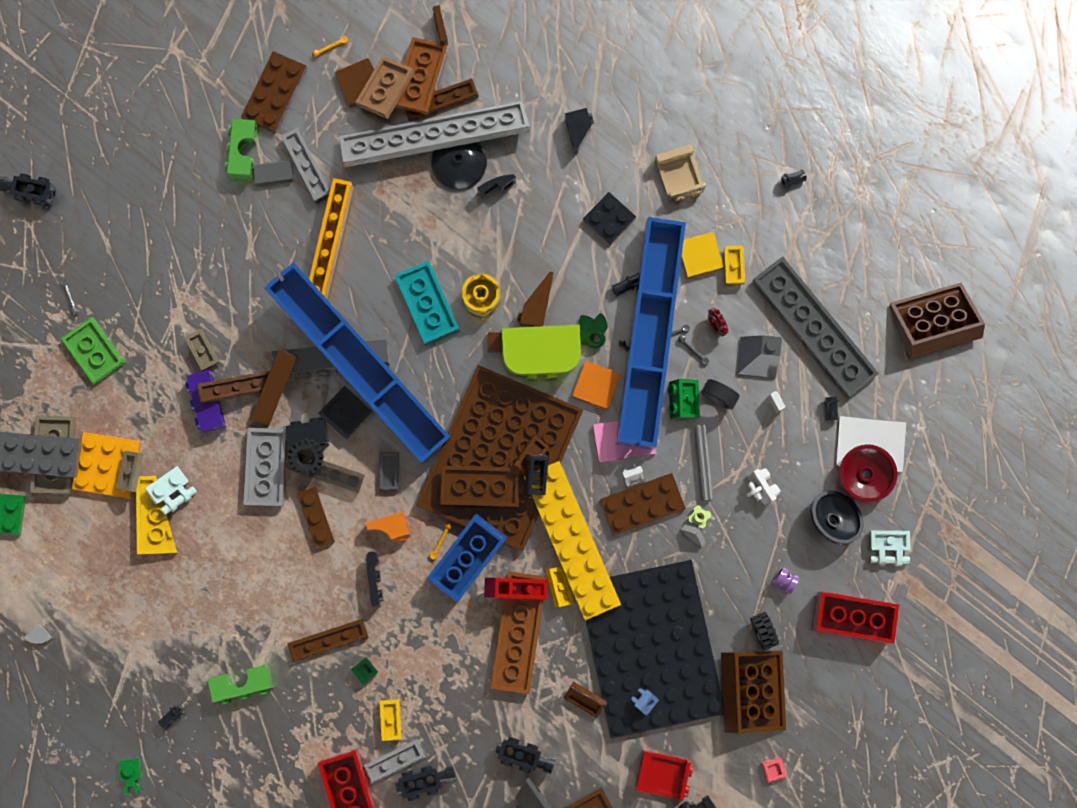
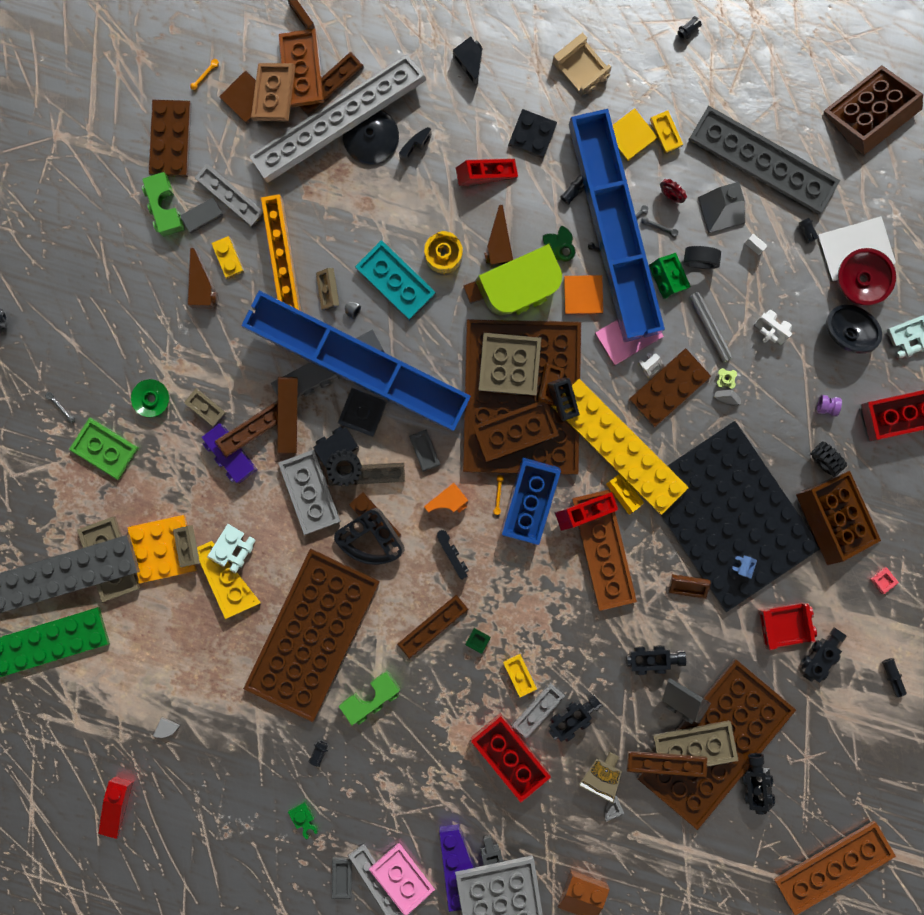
camera: 15 degrees left, 5 degrees up
none -> green dish [131,379,170,417]
none -> reddish brown slope [188,248,218,309]
none -> yellow plate [211,236,244,279]
none -> reddish brown plate [243,548,380,722]
none -> dark tan plate [316,268,339,310]
none -> black beam [334,508,405,565]
none -> dark grey hinge [345,302,361,319]
none -> red slope [456,159,518,186]
none -> dark tan plate [479,333,541,396]

